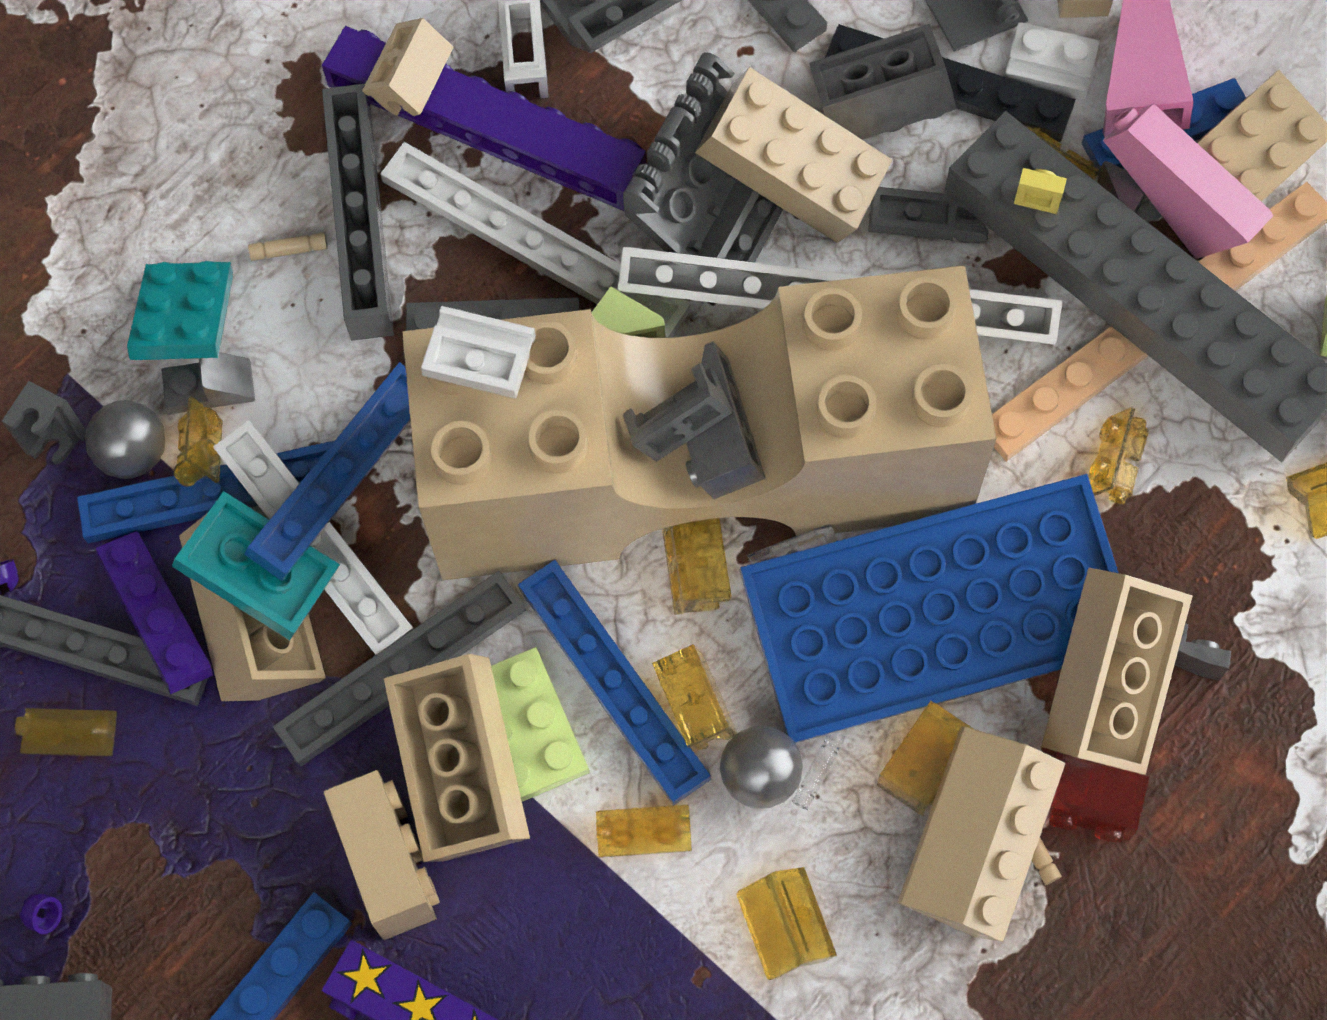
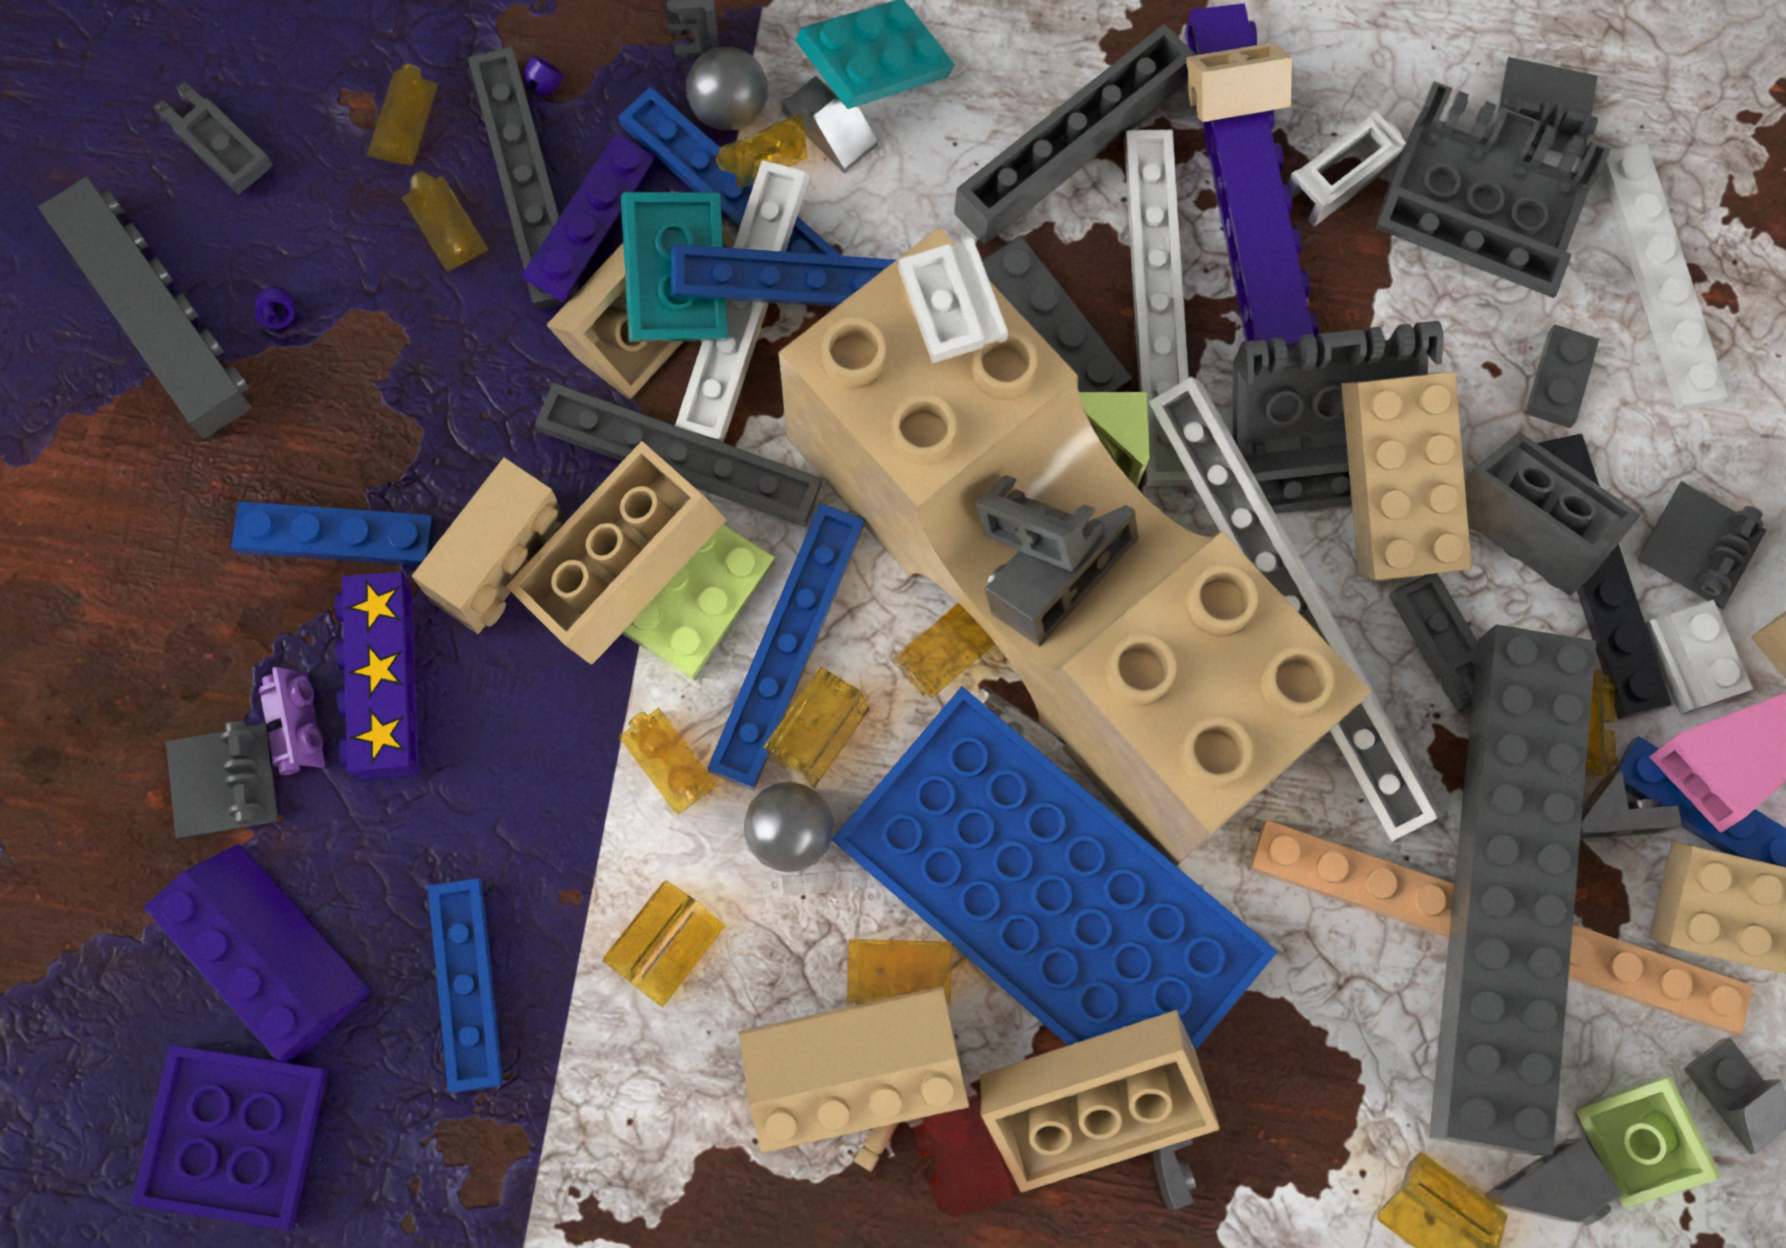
camera: 50 degrees right, 5 degrees up
tan wheel [248,232,328,261] -> none
light yellow plate [1014,168,1067,214] -> none
clear yellow hinge [1089,407,1149,504] -> none
bright pink slope [1103,103,1274,259] -> none

